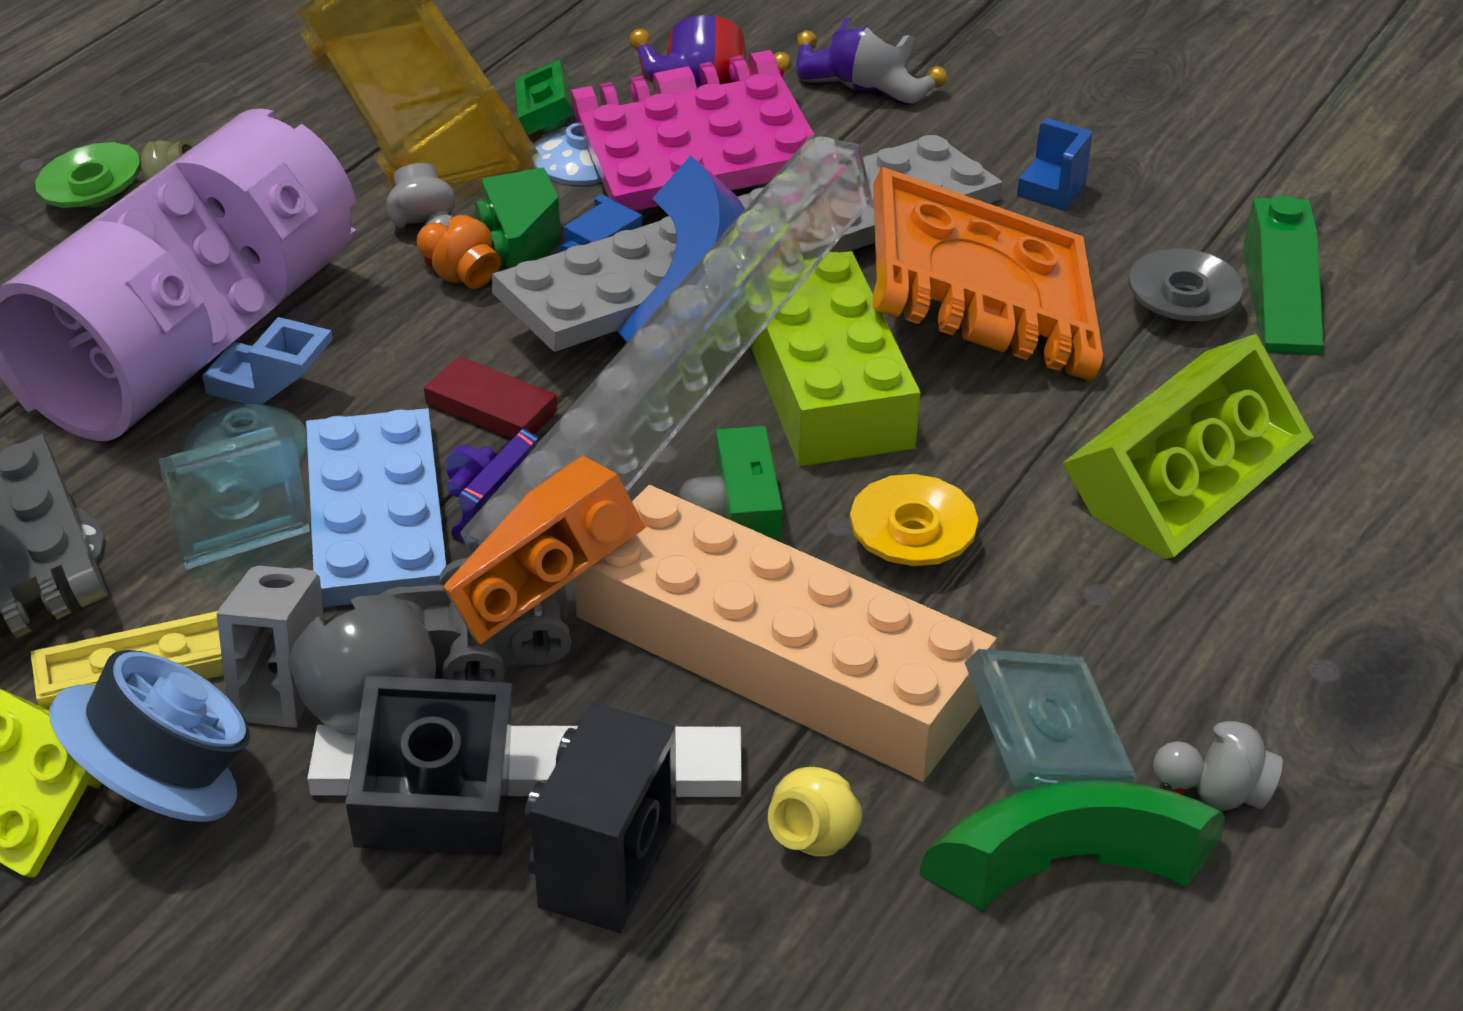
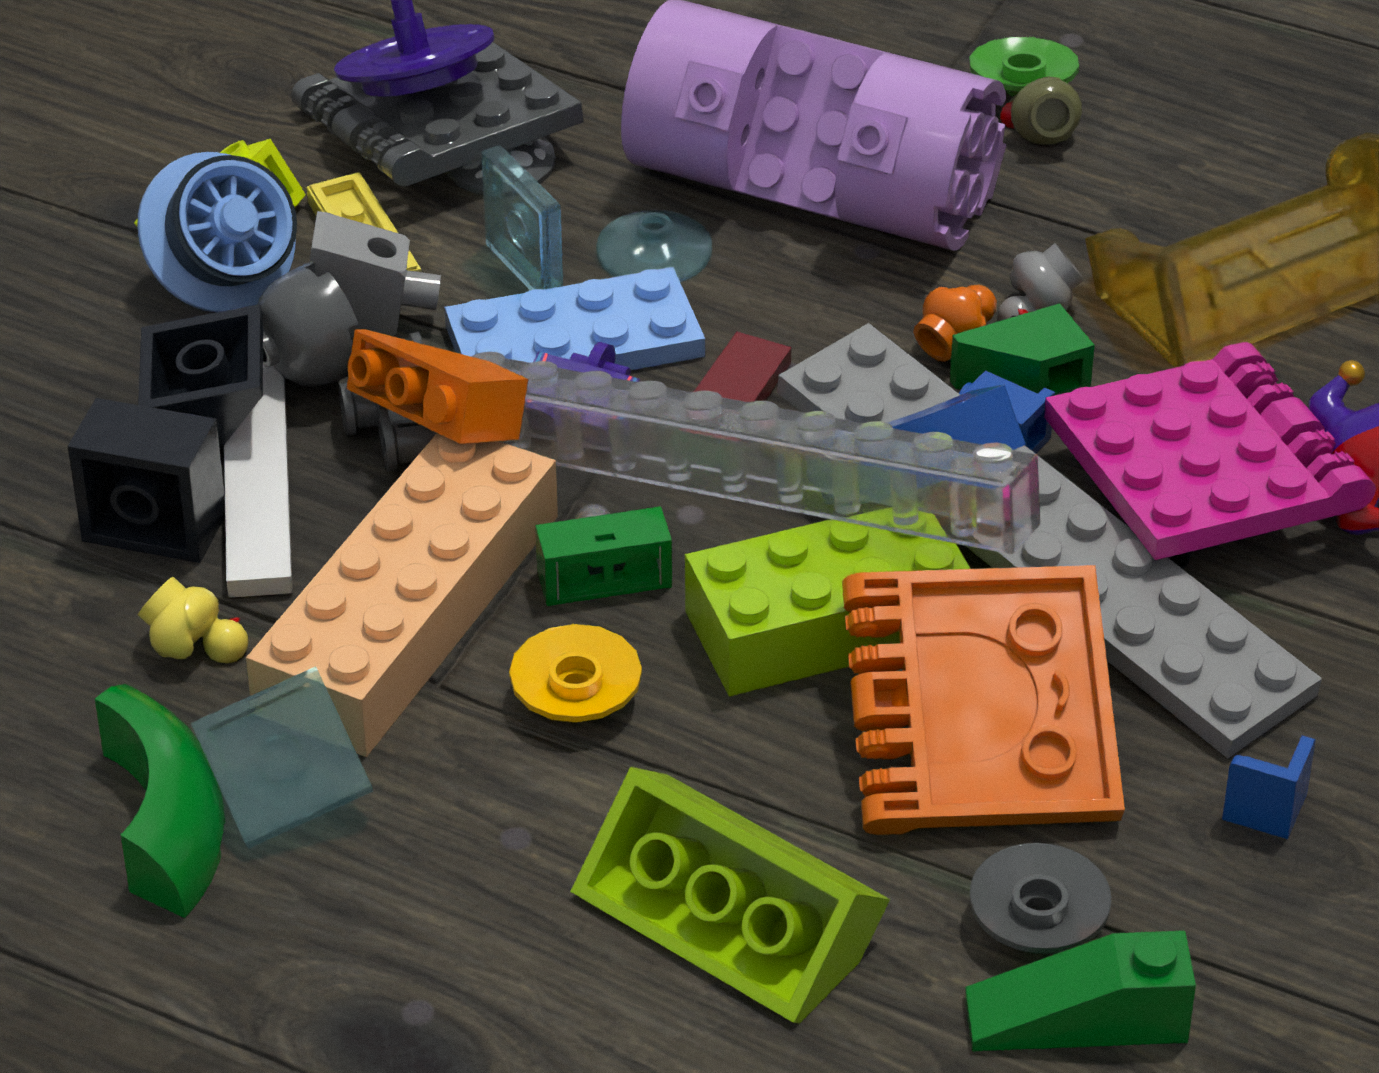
camera: 85 degrees right, 0 degrees up
medium blue slope [202,317,332,407] -> none
green plate [515,59,574,135] -> none
light grey animal [1153,721,1283,811] -> none

